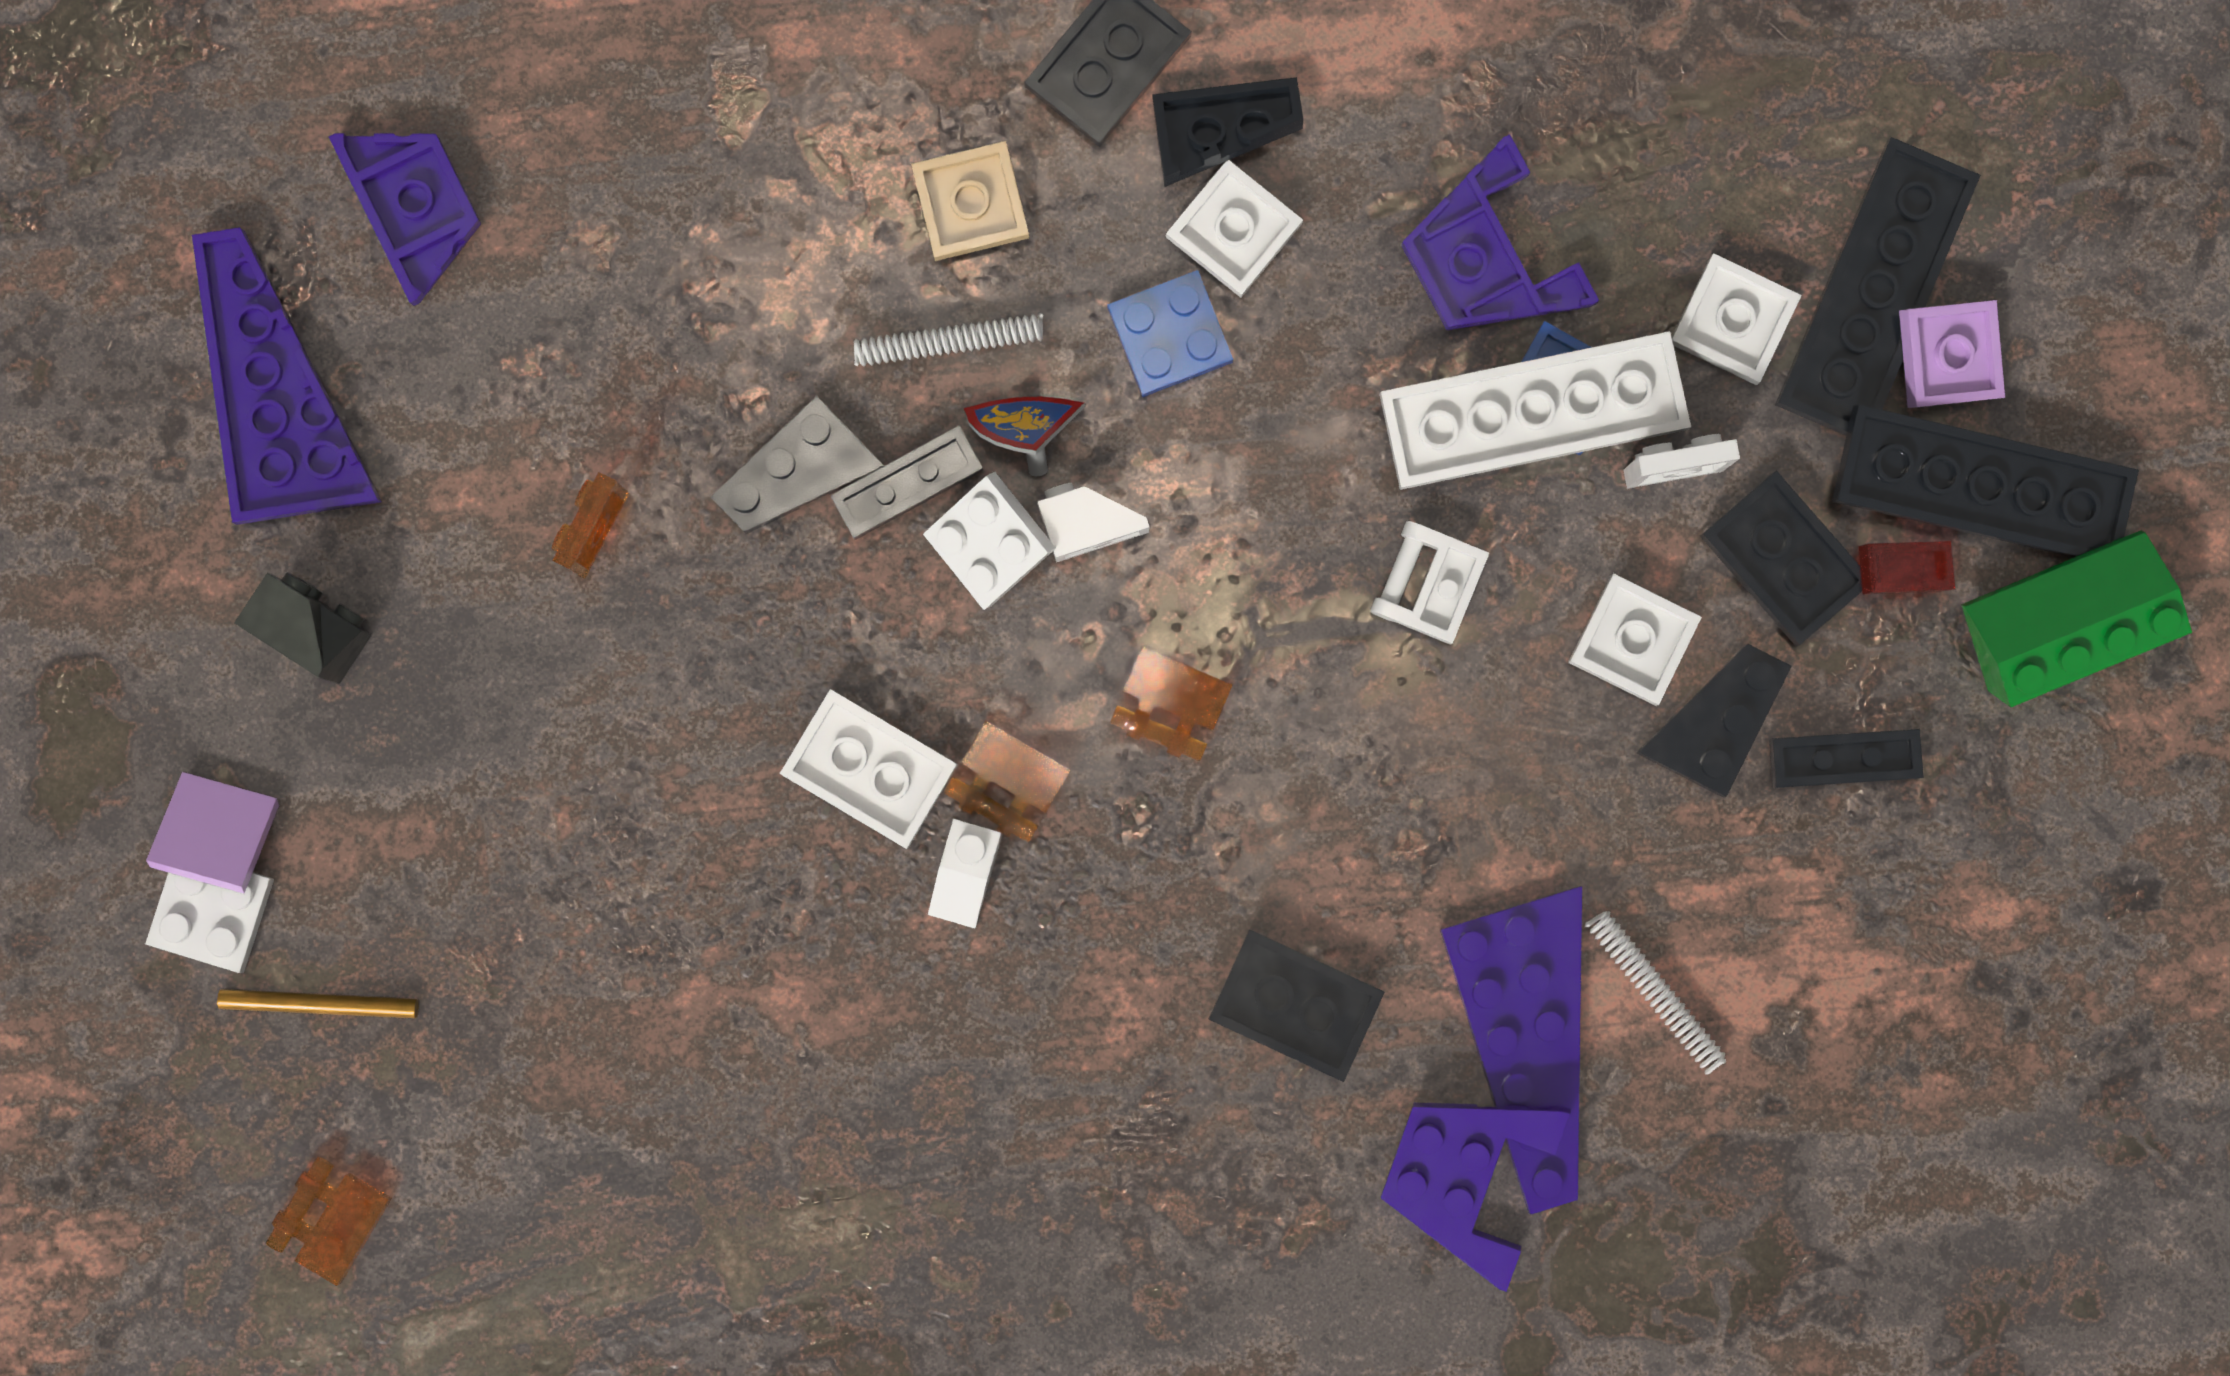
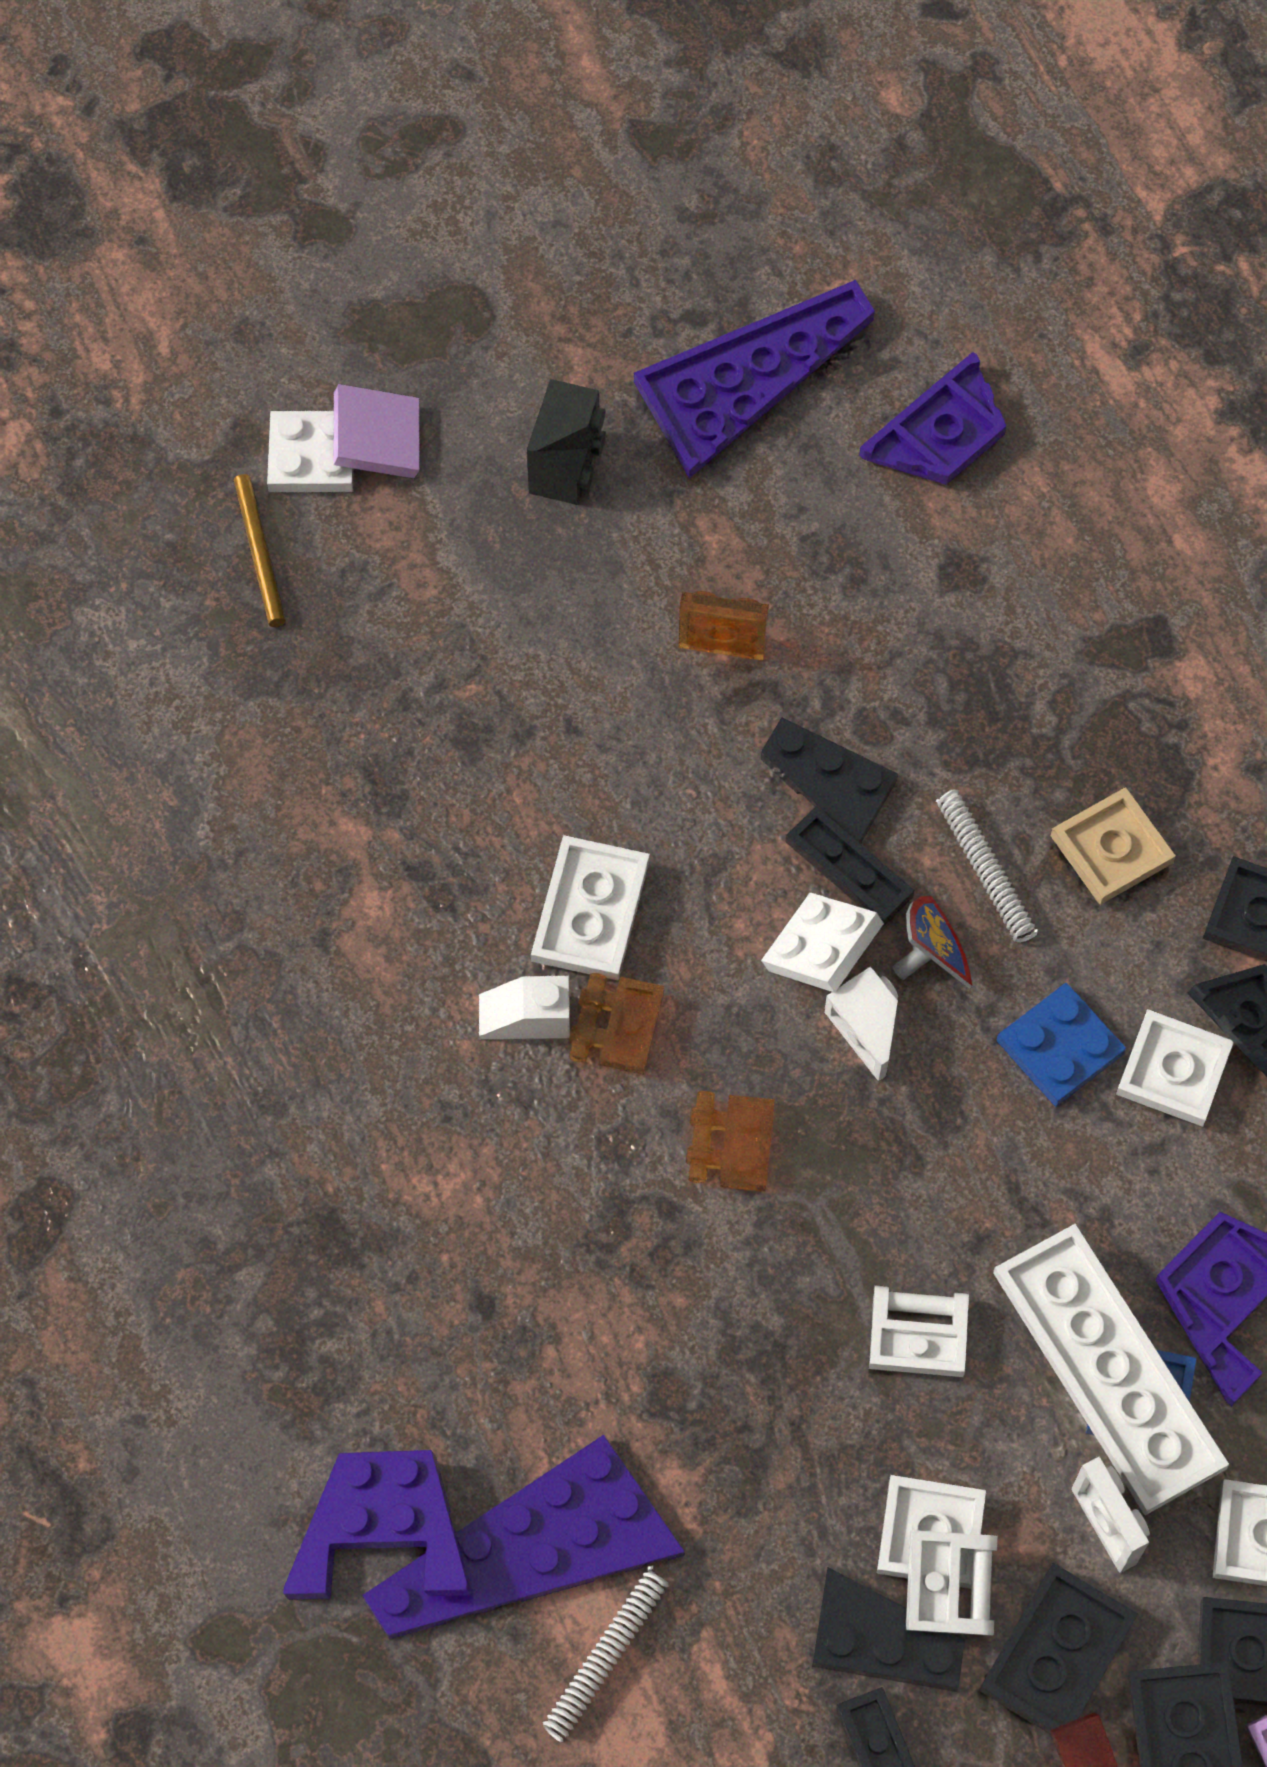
camera: 75 degrees right, 20 degrees down
clear orange plate [266,1156,392,1286] -> none
black plate [1208,930,1385,1082] -> none
none -> white plate [906,1530,998,1635]

